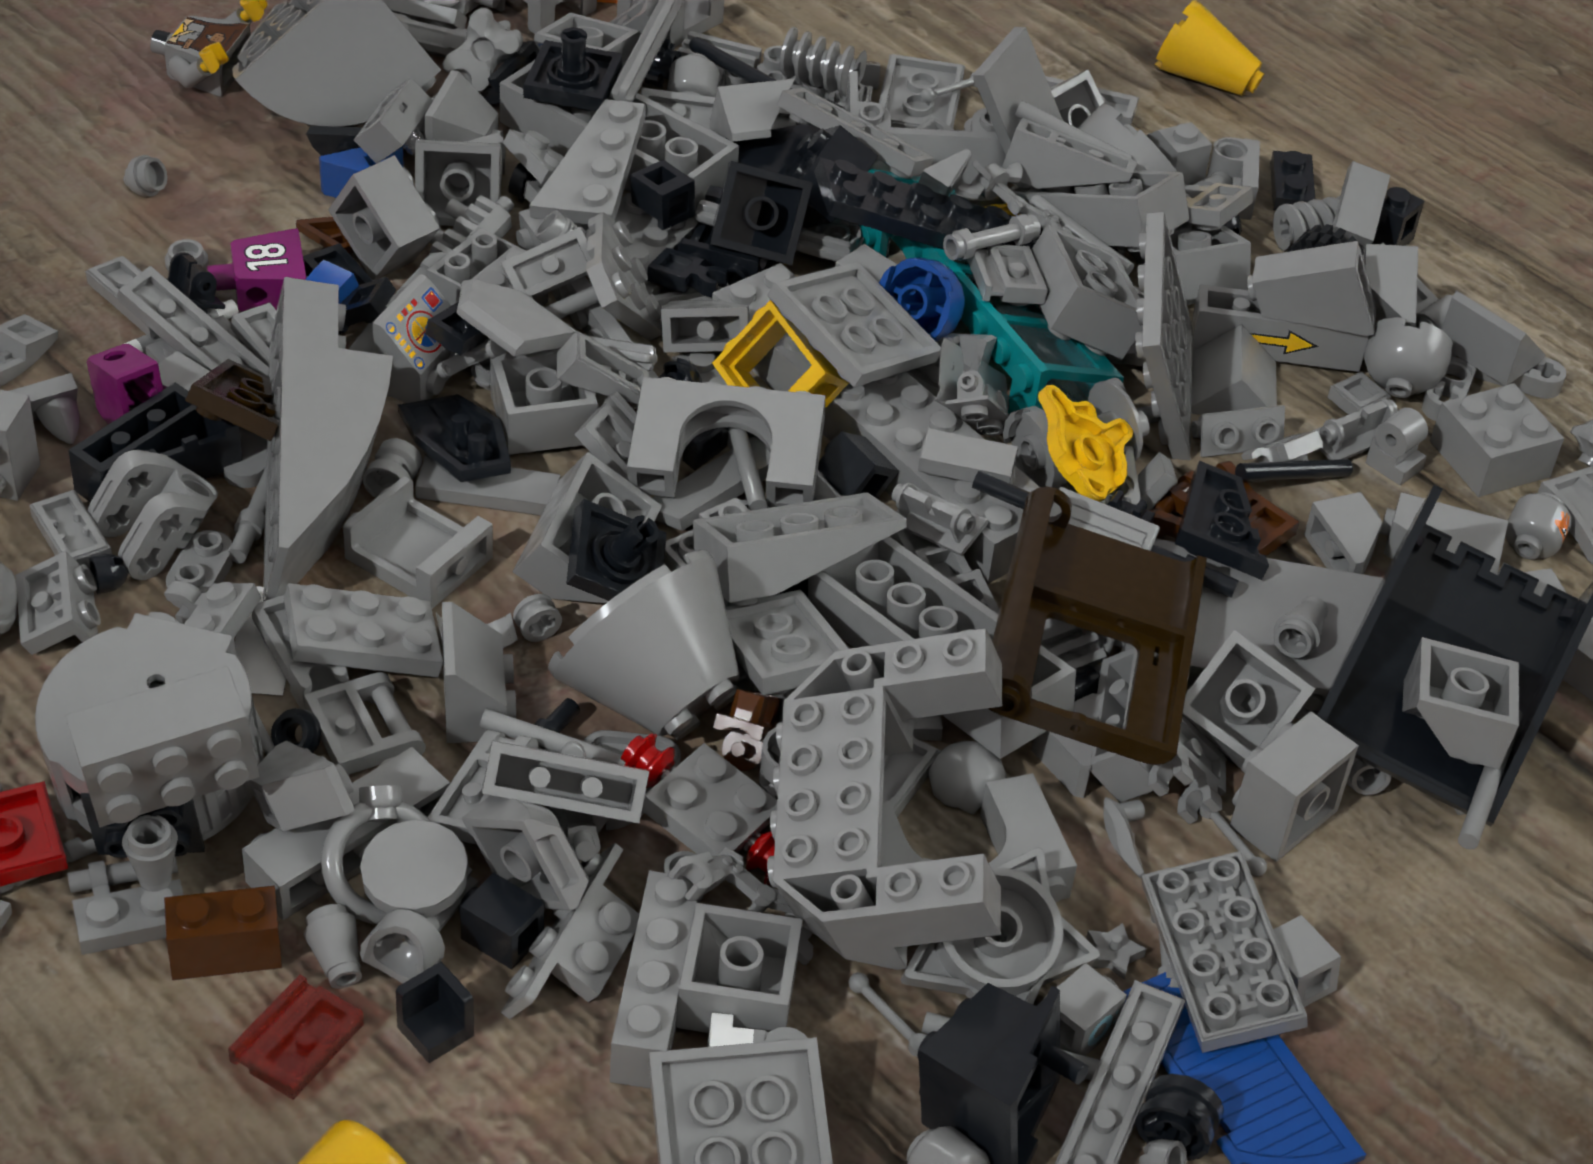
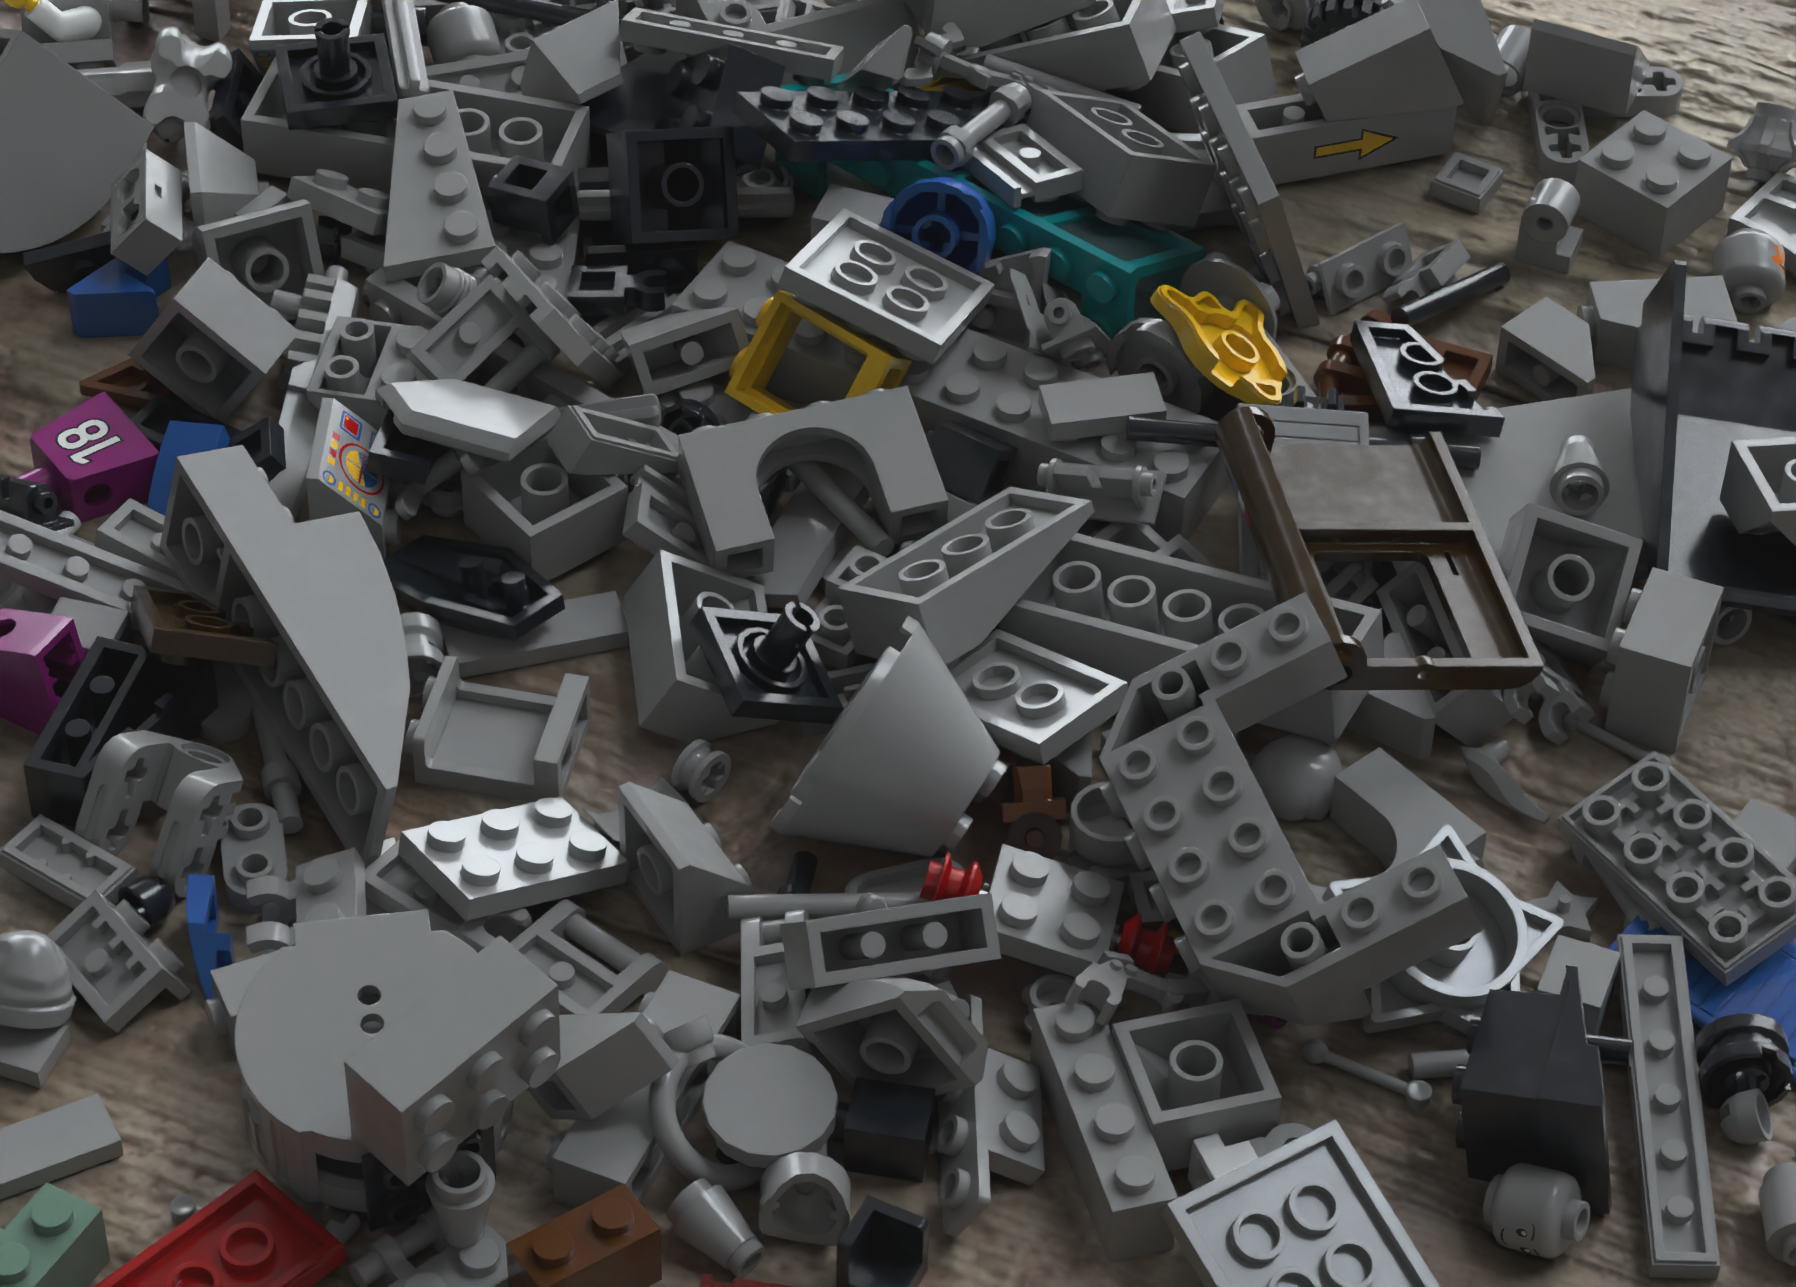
camera: 20 degrees left, 0 degrees up
light grey tile [1137,452,1177,510] -> none
light grey slope [1191,324,1277,415] -> none
light grey hinge [1310,398,1398,460] -> none
light grey cylinder [1364,317,1453,398] -> none
none -> blue slope [186,874,235,1001]

